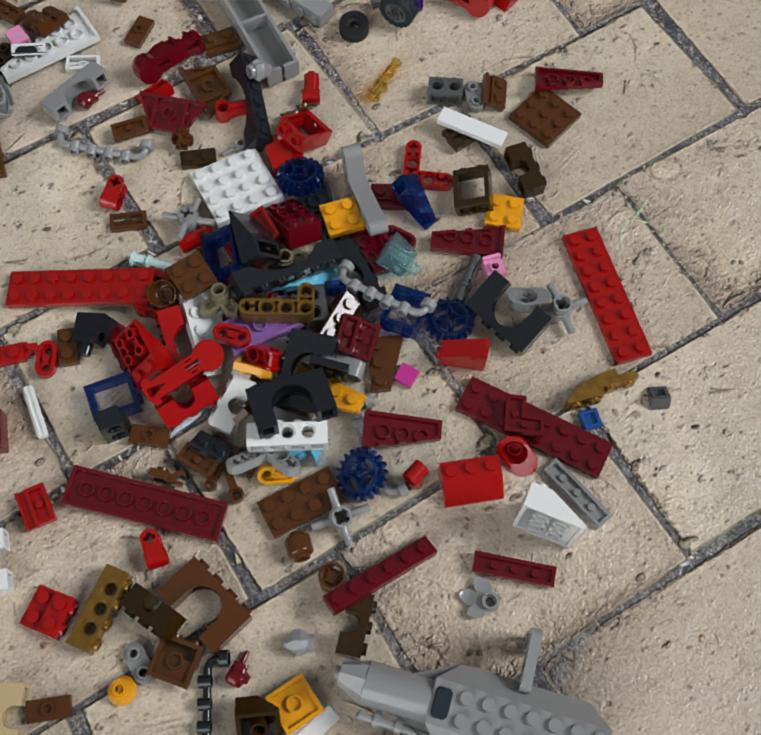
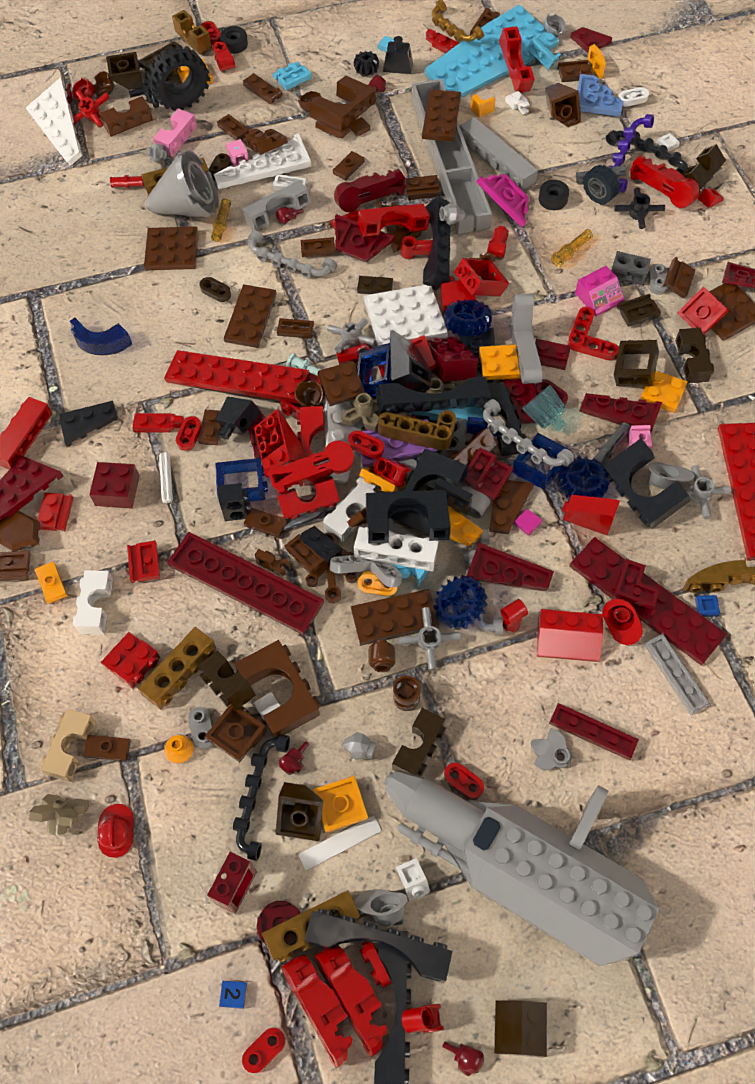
camera: 20 degrees right, 5 degrees down
sticker [11,42,46,56] -> none
red piece [99,175,127,212] -> none
red piece [140,528,170,571] -> none
reddish brown gear [171,128,194,151] -> none
light grey hand [222,138,246,156] -> none
dark red plate [322,536,437,616] -> none
clear blue slope [391,174,437,230] -> none
white tile [437,107,508,149] -> none
white slope [512,482,586,549] -> none
none -> dark brown plate [199,277,231,302]
none -> clear yellow pin [211,198,231,242]
none -> reddish brown plate [224,284,277,348]
none -> white tile [253,692,280,722]
none -> red arch [358,204,430,237]
none -> red plate [444,763,484,800]
none -> dark pink wing [476,174,529,228]
none -> dark pink slope [575,265,624,317]
none -> black bar [614,187,665,229]
none -> plate [677,286,729,335]

